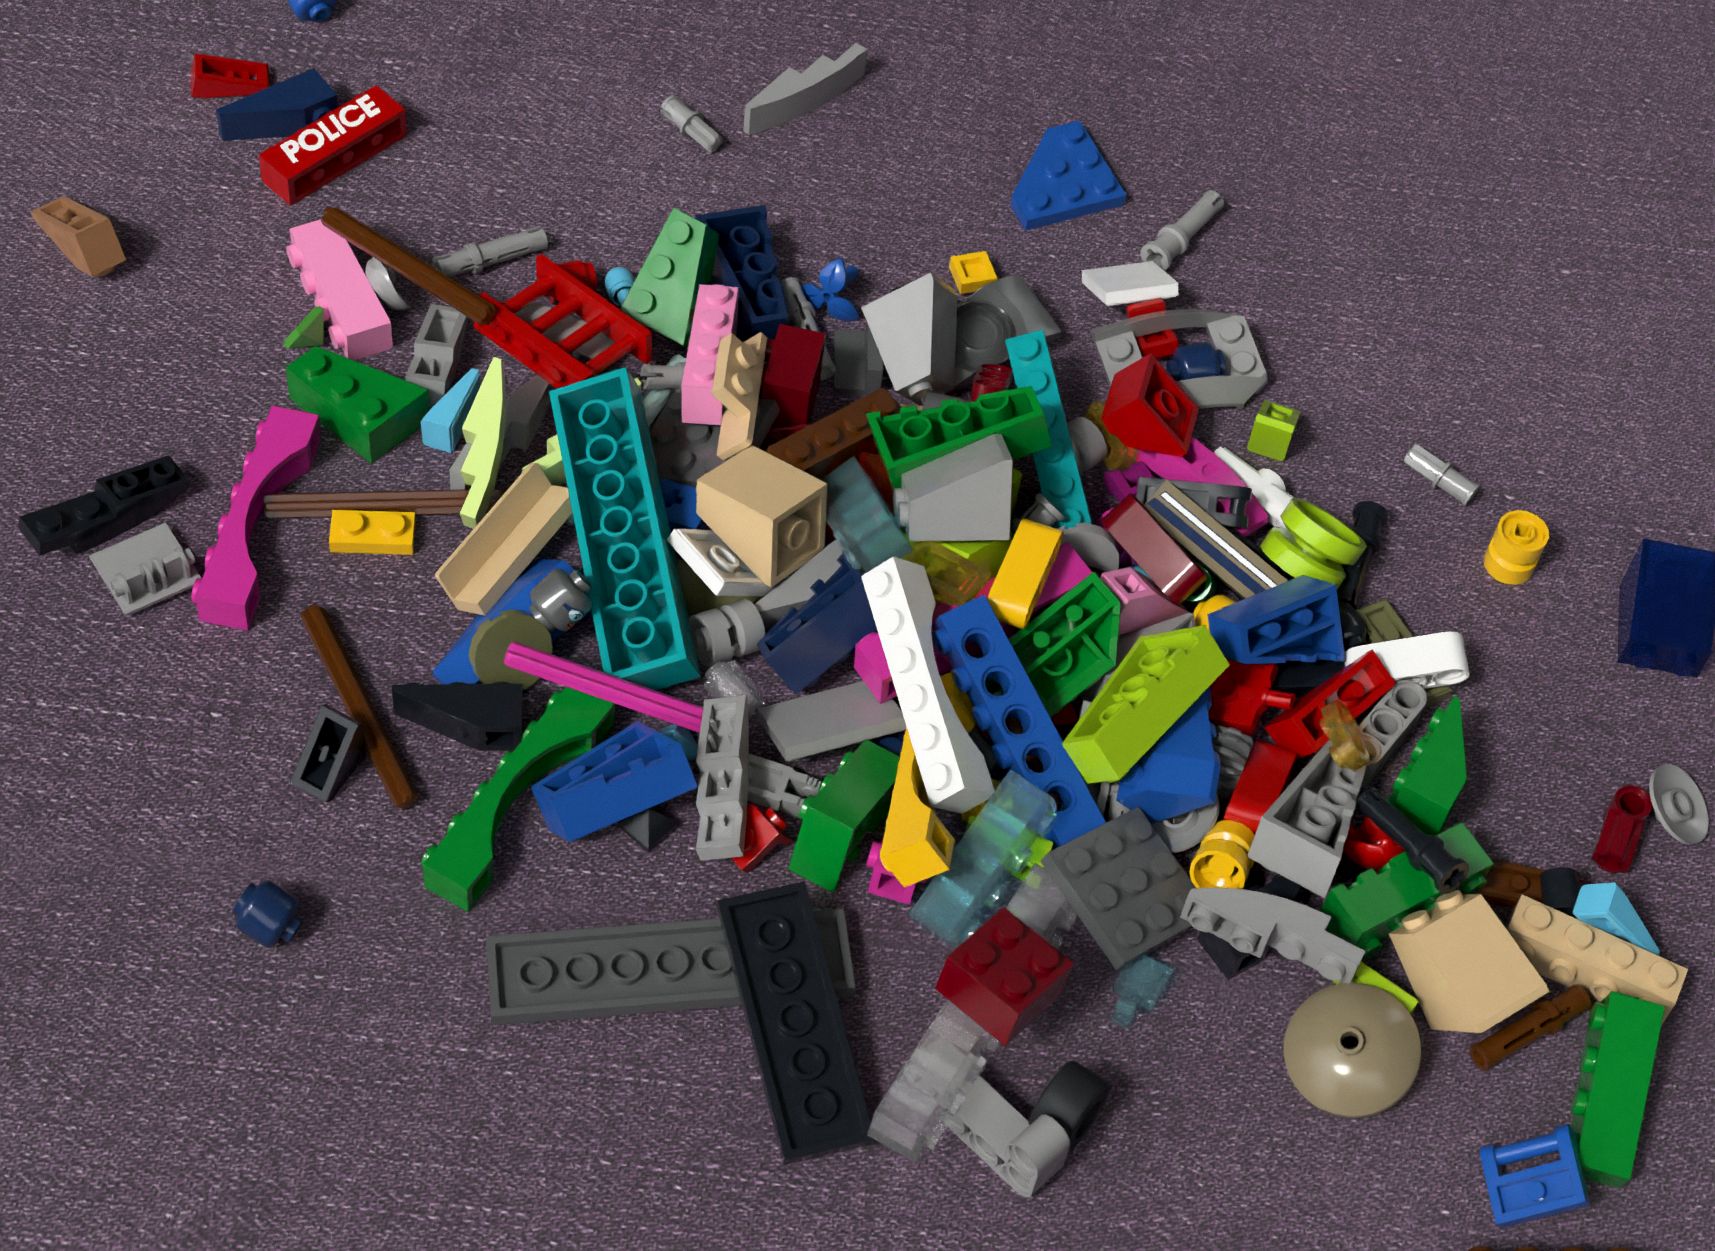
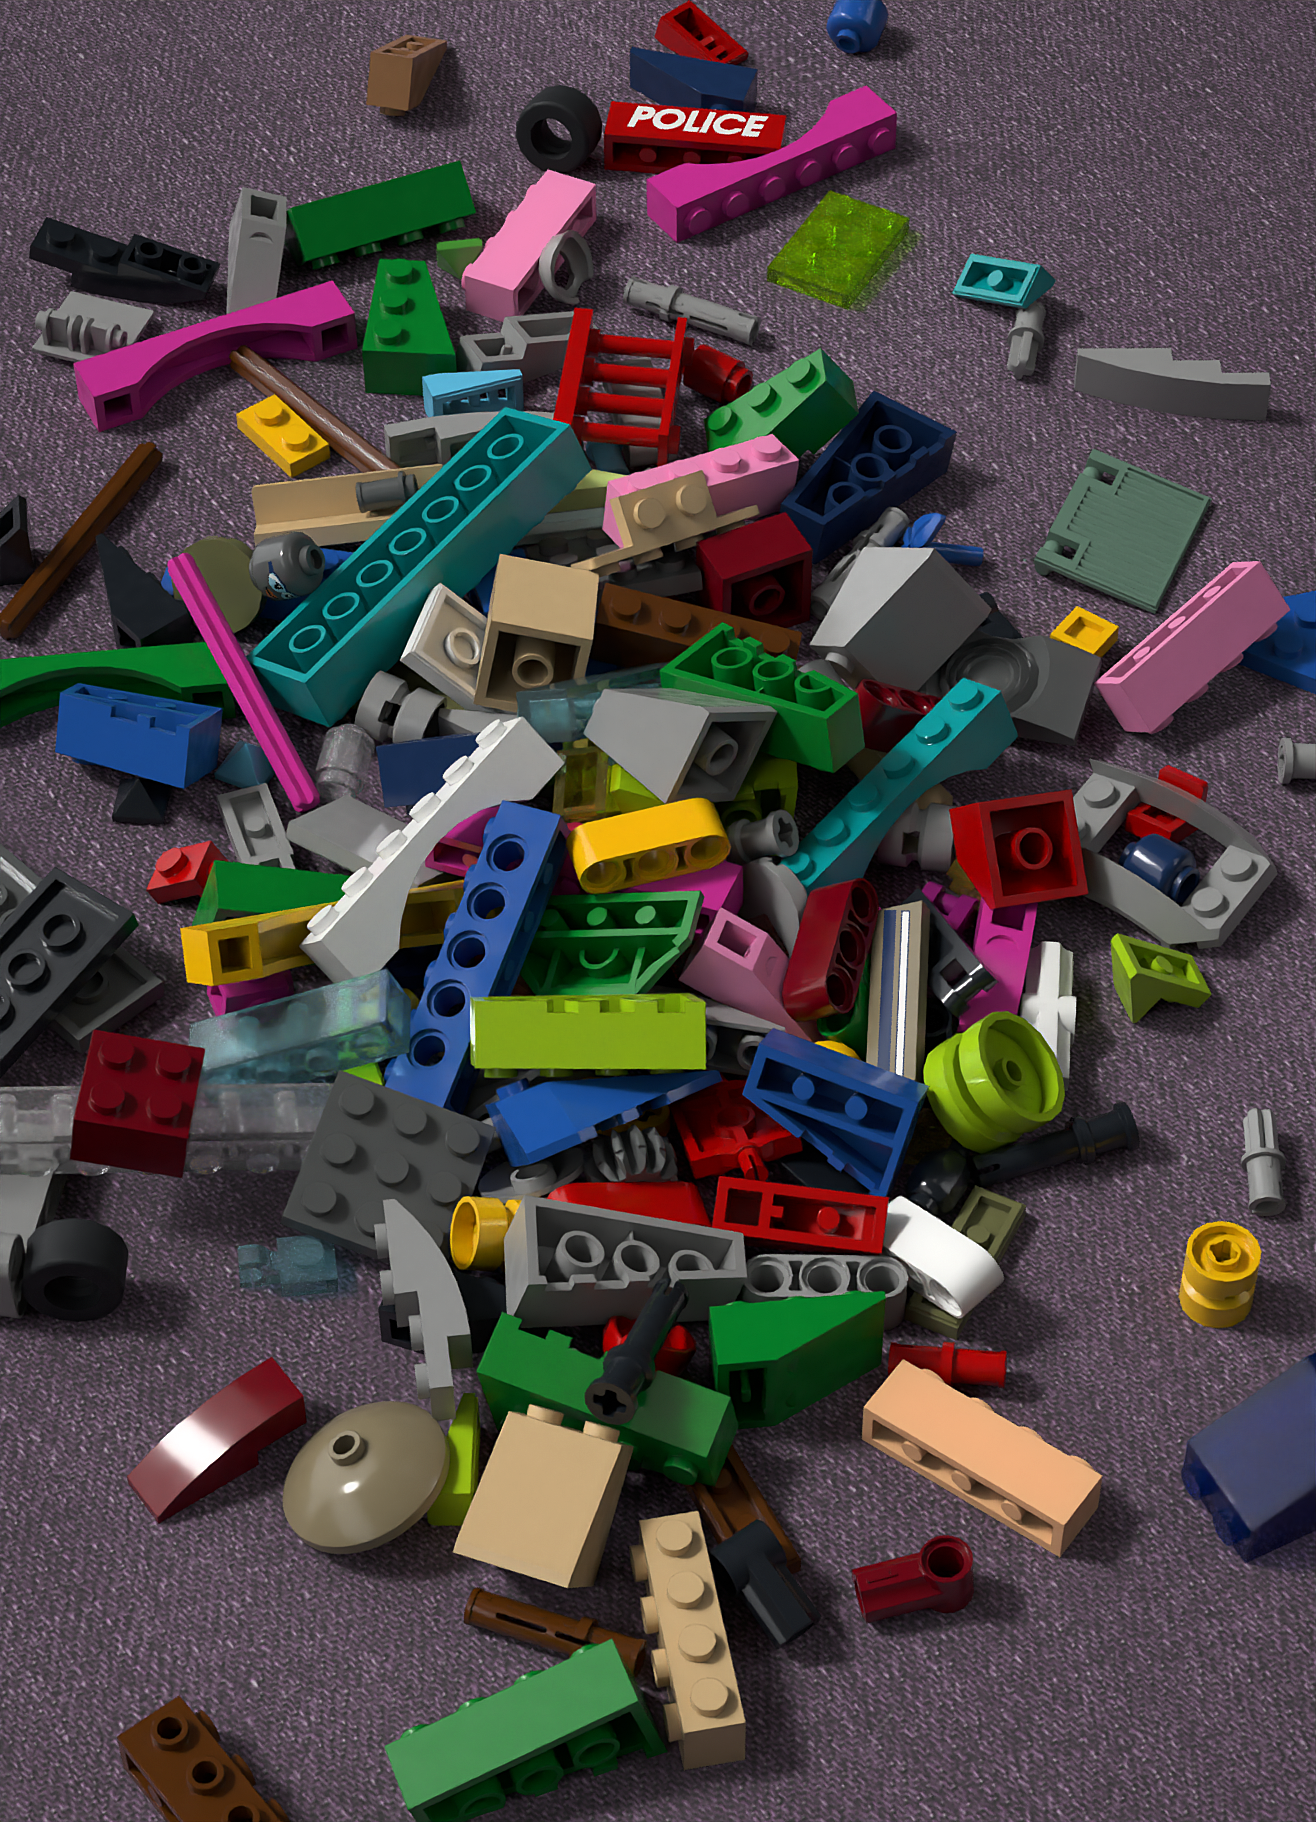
camera: 60 degrees right, 5 degrees down
reddish brown axle [321,207,496,325] -> none
yellowish green slope [460,357,506,529] -> none
light grey slope [696,695,749,861] -> none
white tile [1082,261,1178,306] -> none
clear yellow plate [1319,699,1370,772] -> none
blue plate [1480,1124,1591,1228] -> none
medium azure slope [1572,882,1660,955] -> none
light grey dish [1649,764,1709,845] -> none
none -> dark red slope [127,1357,307,1524]
none -> light grey slope [226,187,287,314]
none -> green slope [284,160,476,270]
none -> dark grey pin [356,471,419,513]
none -> black tyre [516,85,602,174]
none -> dark pink arch [647,86,897,243]
none -> clear neon green plate [767,190,910,310]
none -> light nougat brick [862,1359,1103,1557]
none -> red pin [888,1341,1007,1388]
none -> teal slope [952,254,1056,309]
none -> sand green window [1033,449,1212,614]
none -> bright pink brick [1094,561,1290,734]

